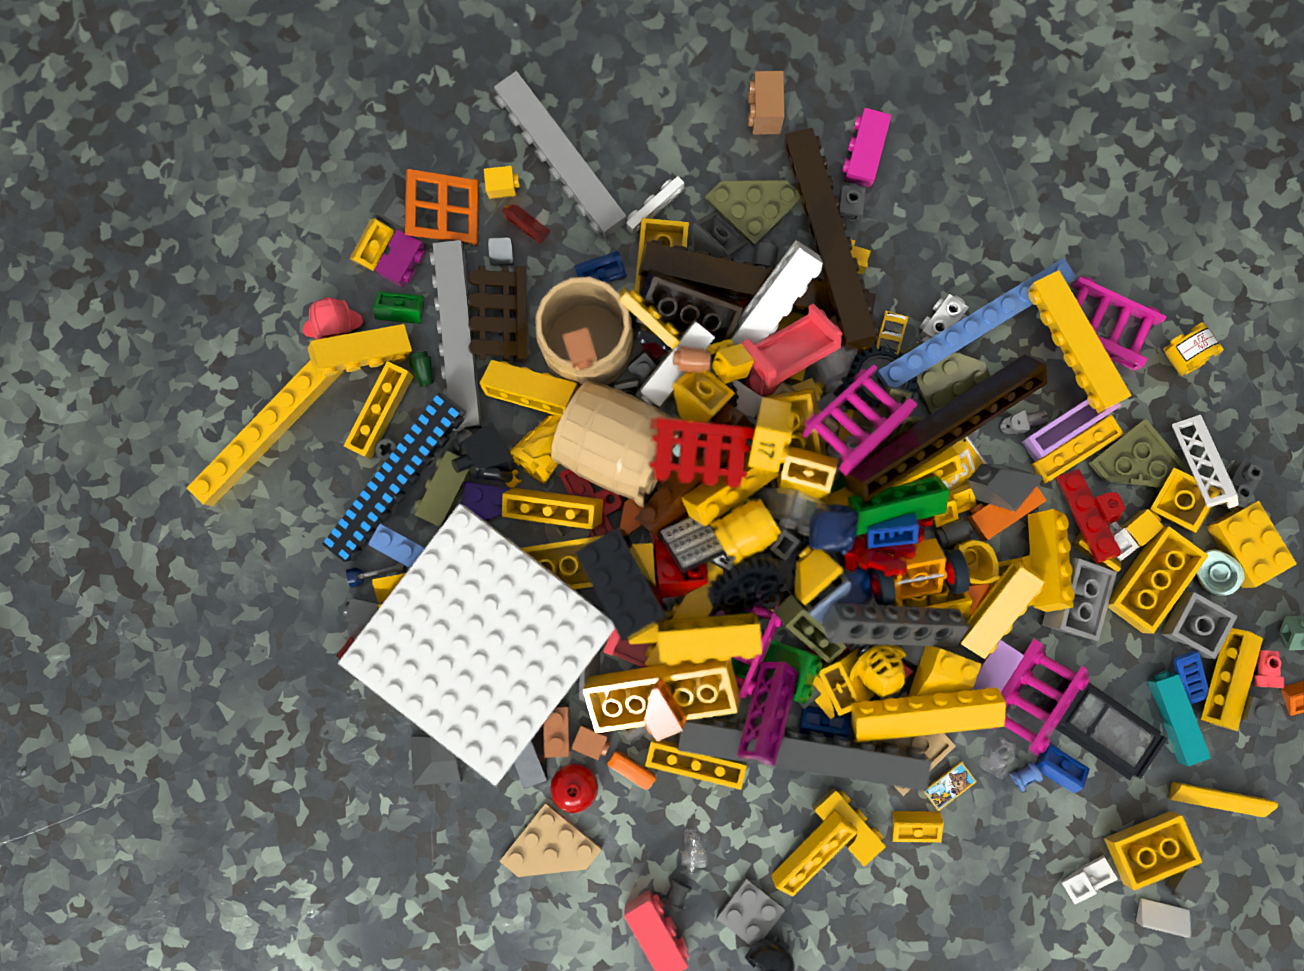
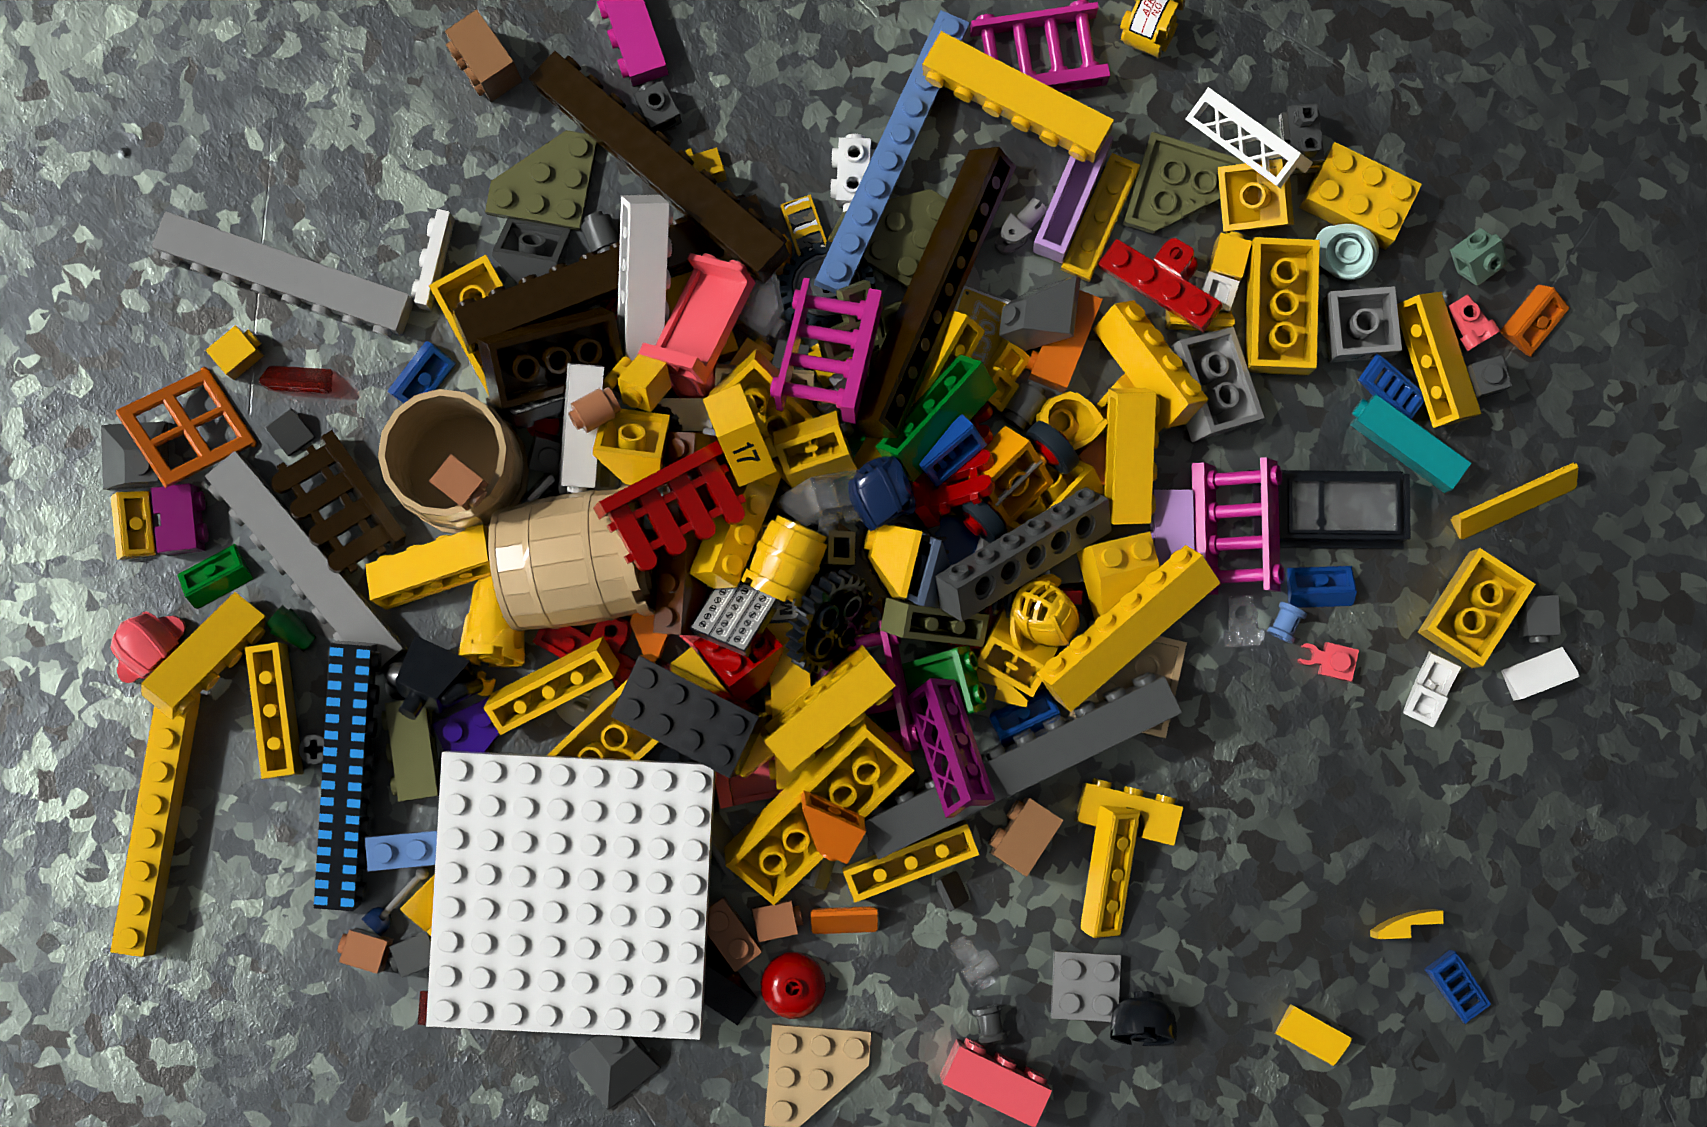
camera: 40 degrees left, 0 degrees up
yellow plate [618,287,680,349] -> none
yellow slope [892,811,944,842] -> none
tile [923,761,977,811] -> none
none -> nougat brick [337,928,394,974]
none -> dark grey slope [934,871,969,912]
none -> medium nougat brick [988,798,1064,877]
none -> coral plate [1297,642,1359,682]

